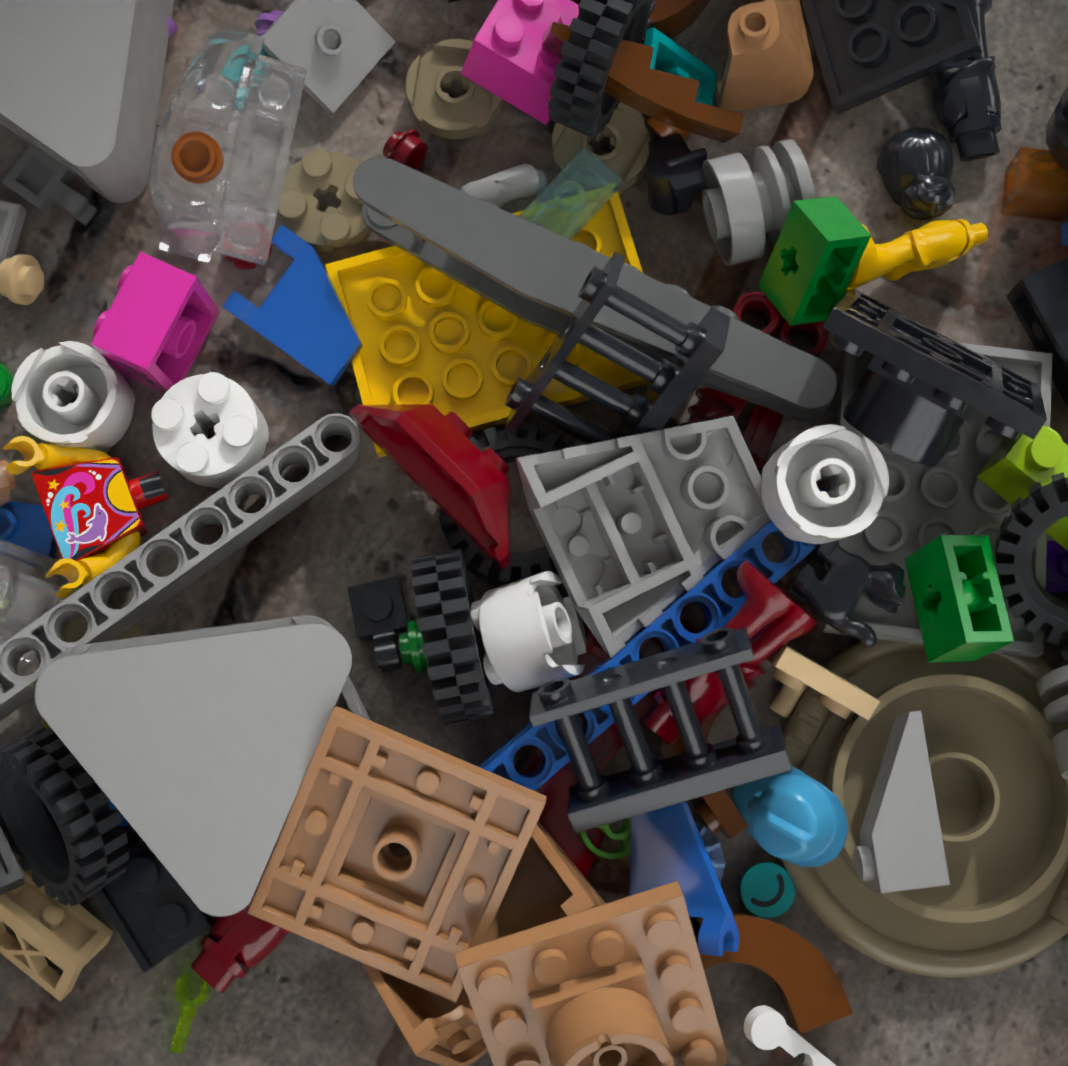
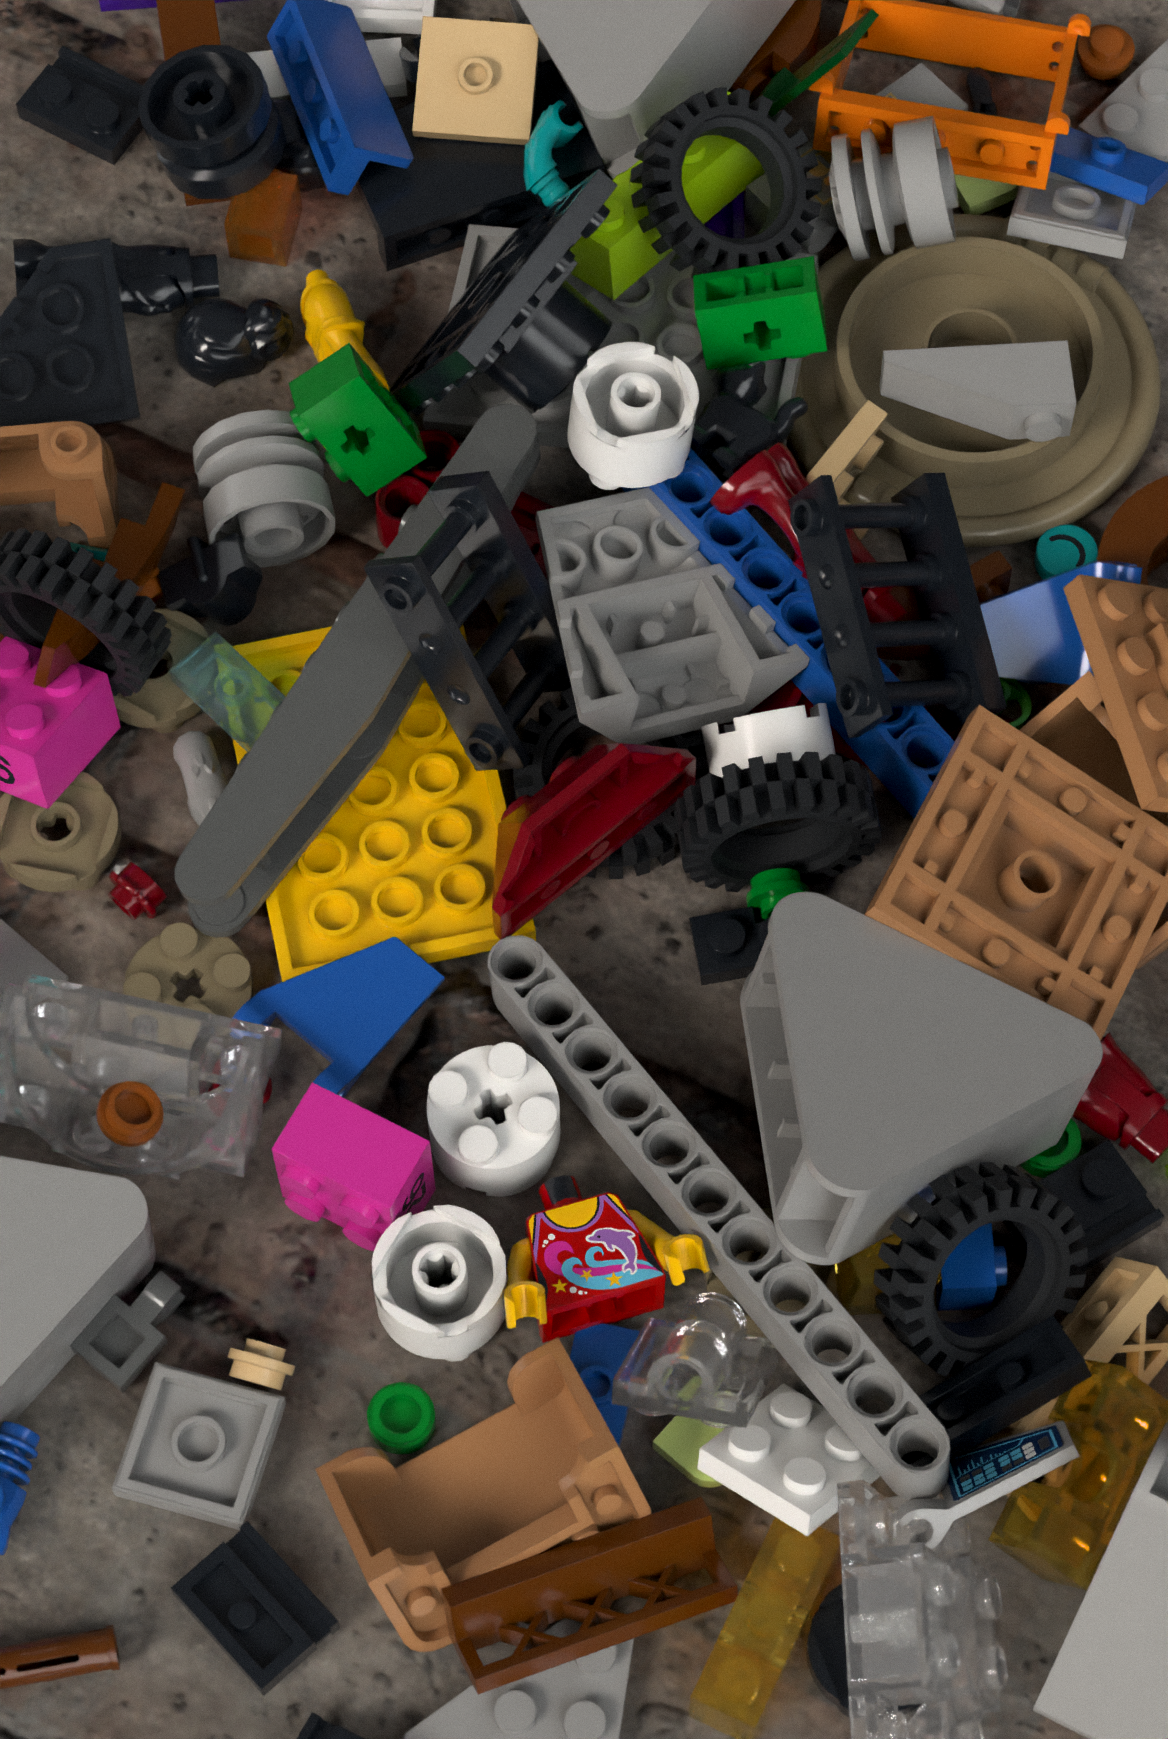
camera: 90 degrees left, 15 degrees down
dark azure piece [732,765,849,867] -> none

